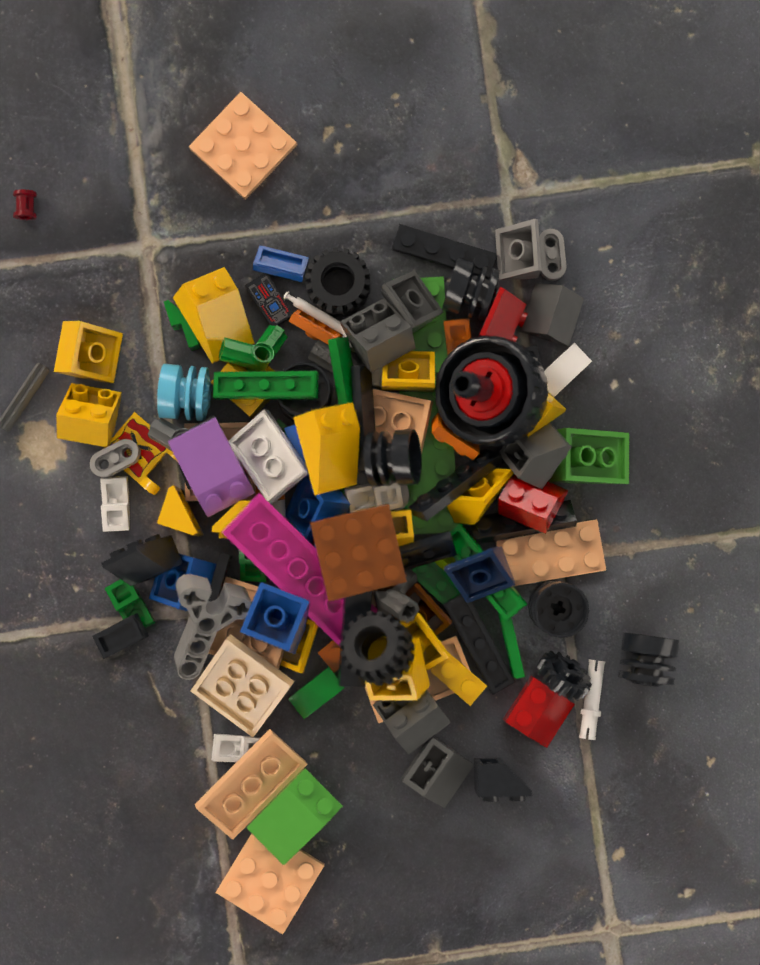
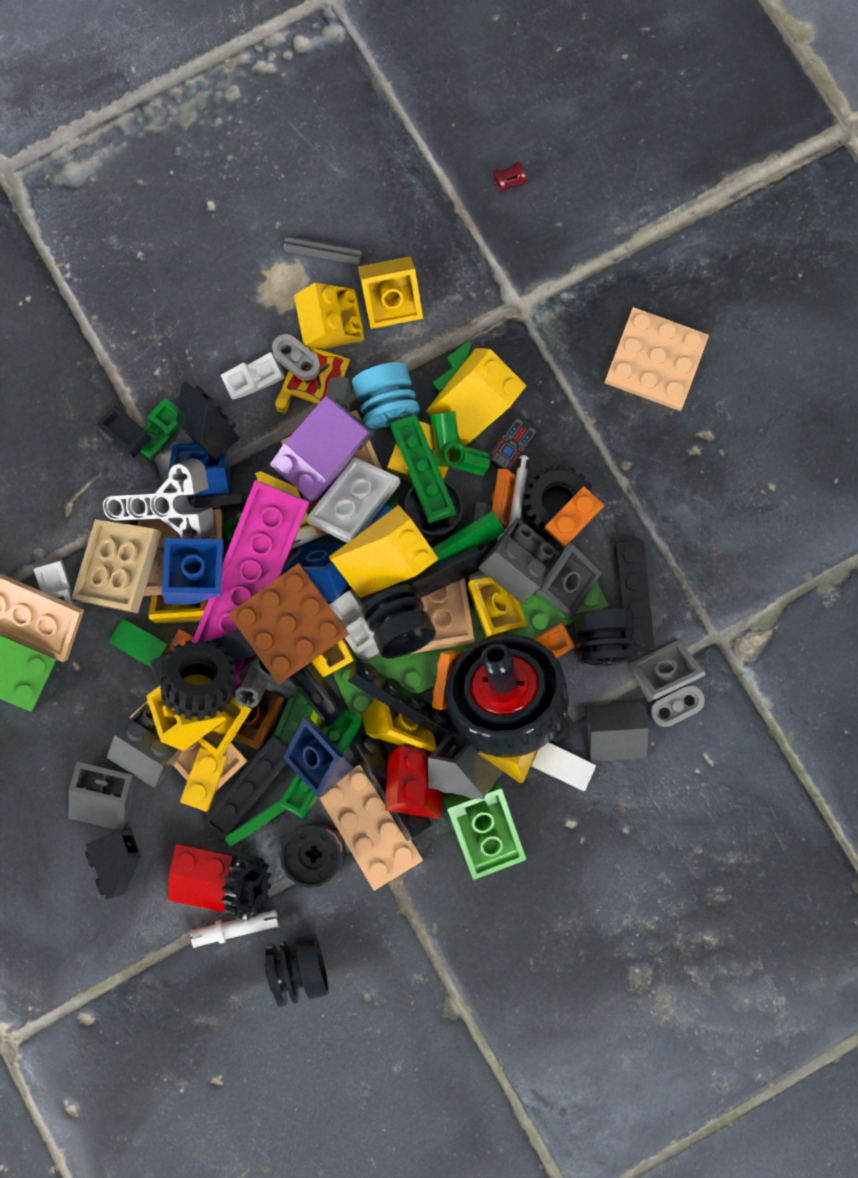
camera: 70 degrees right, 5 degrees down
yellow slope [157,485,204,537] -> none
blue tile [253,245,309,282] -> none
red slope [479,287,528,342] -> none
none -> orange plate [544,487,605,547]

